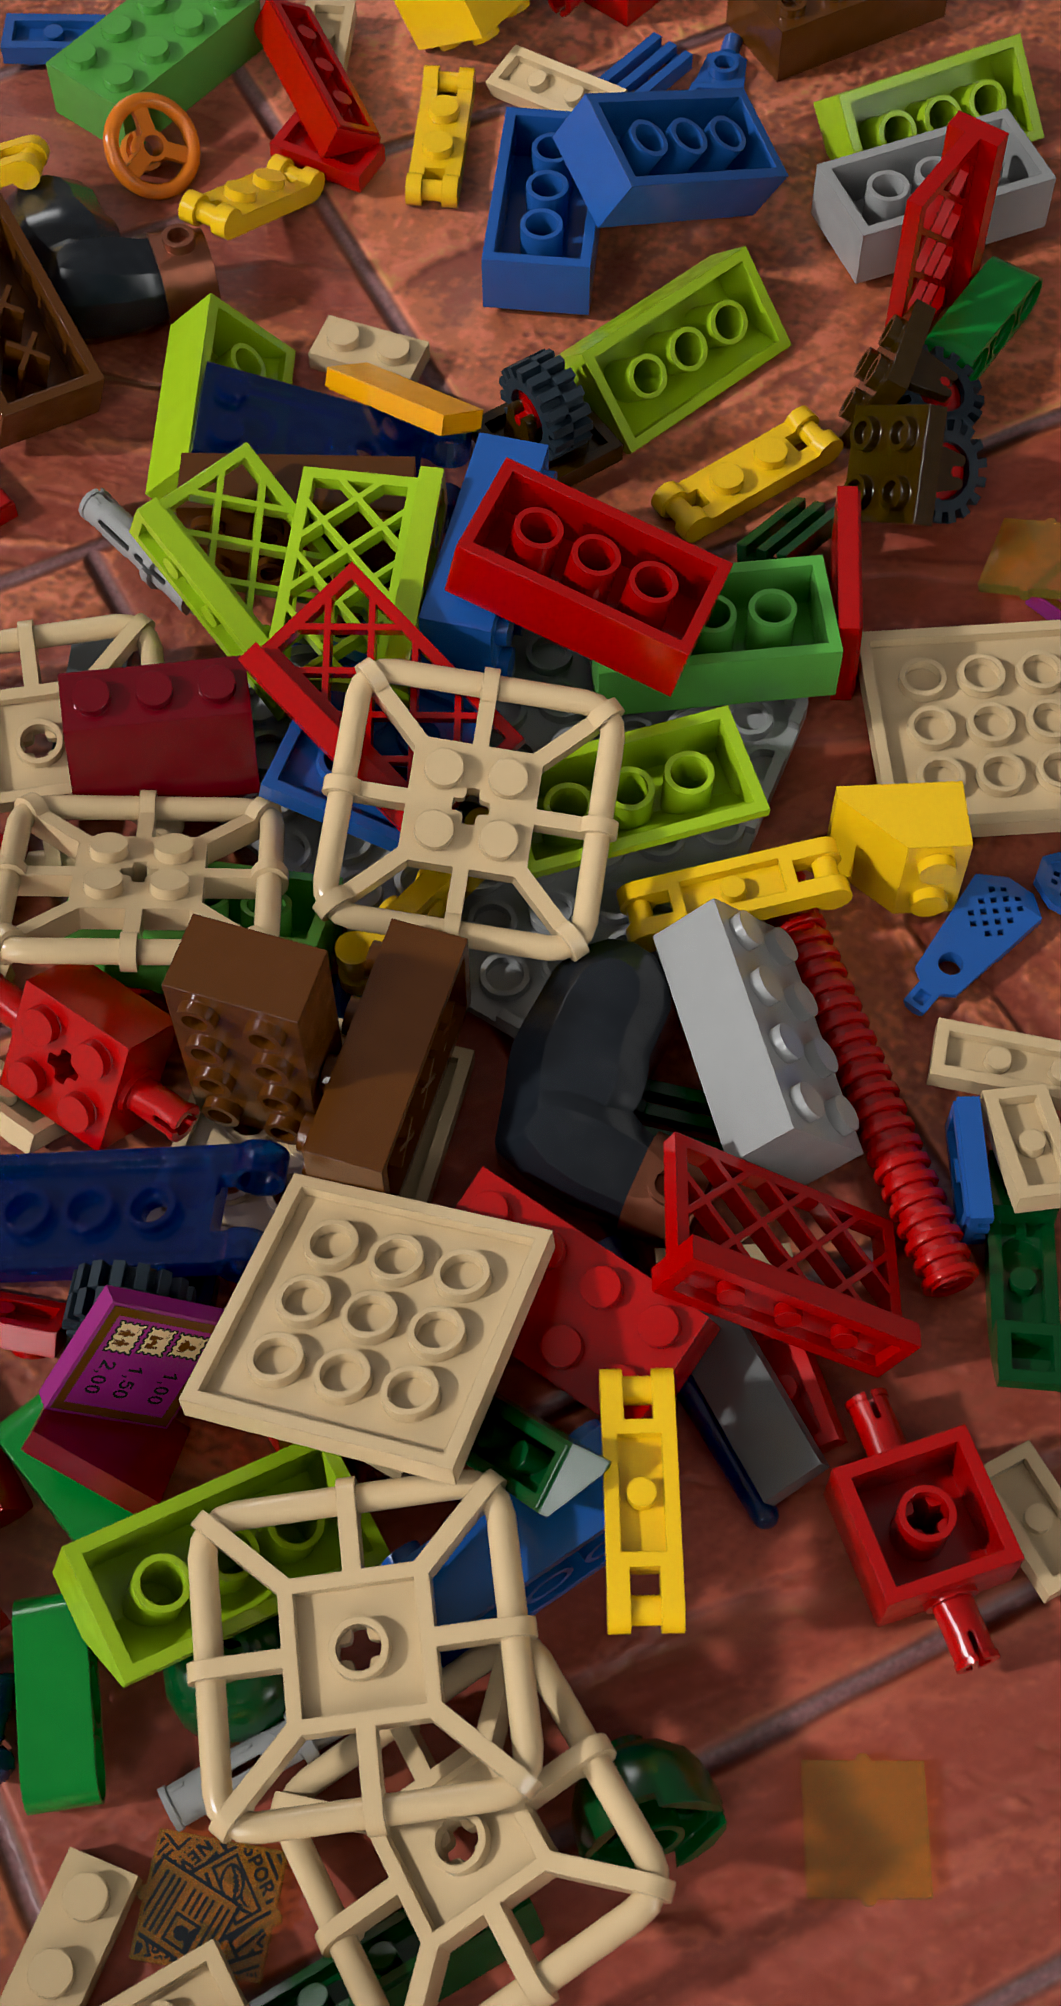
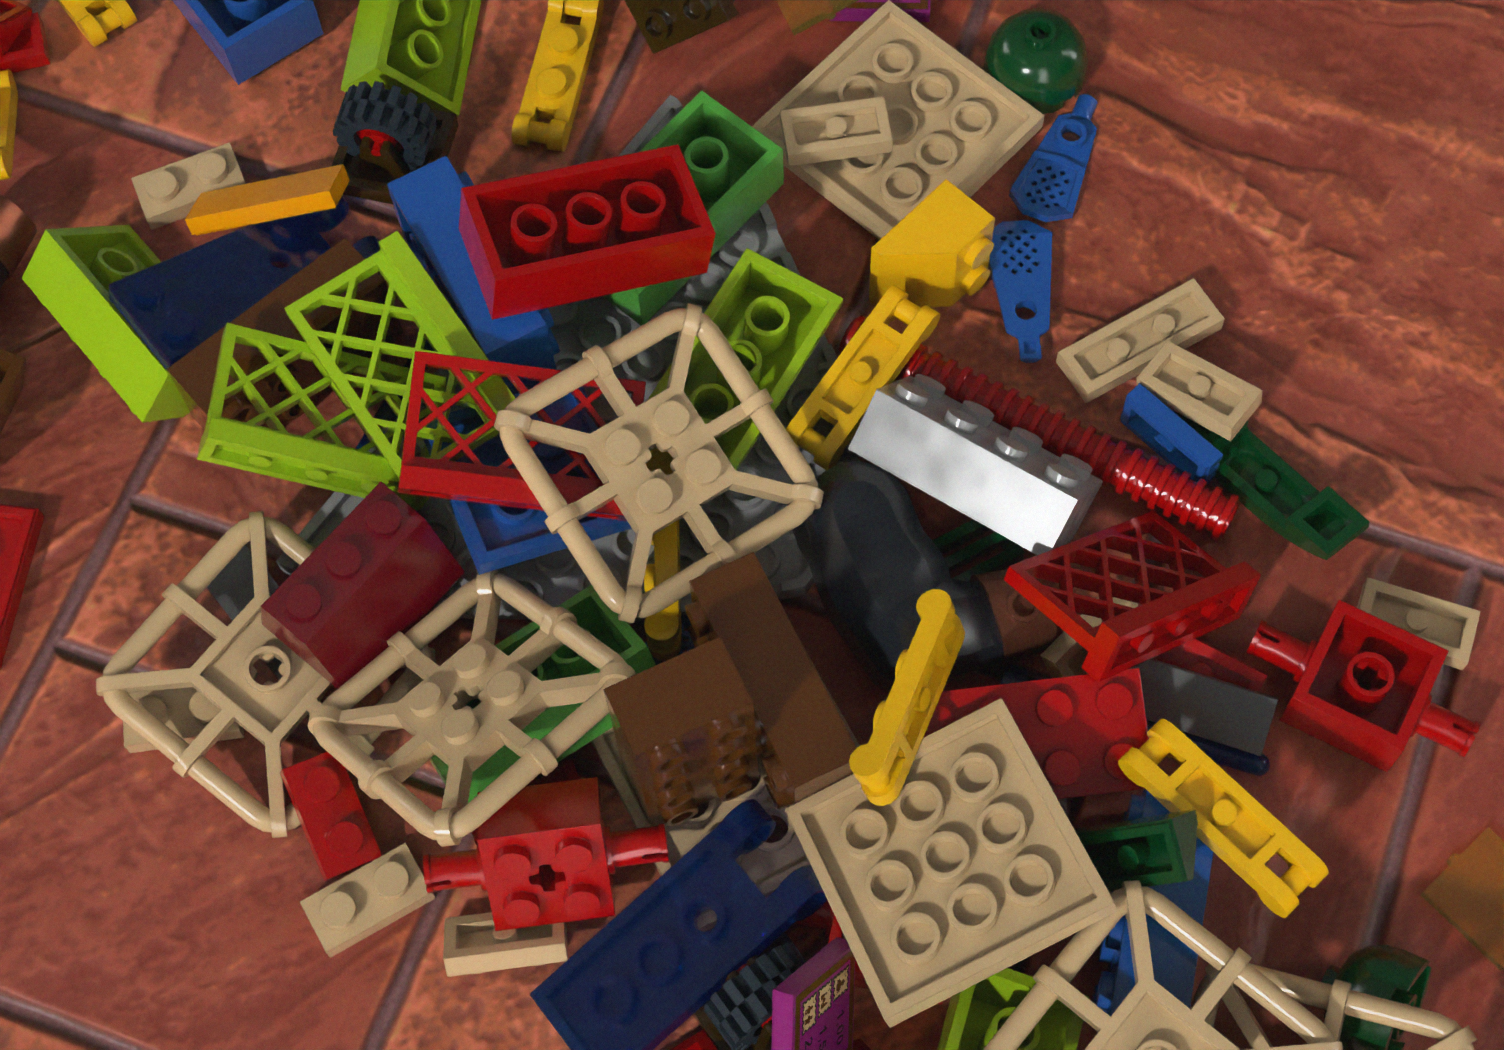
camera: 40 degrees left, 5 degrees up
light grey pin [79,488,194,615] -> none
dark green tile [736,496,835,562] -> none
red tile [829,486,863,701] -> none
none -> tan plate [780,96,893,166]
none -> yellow plate [849,589,965,806]

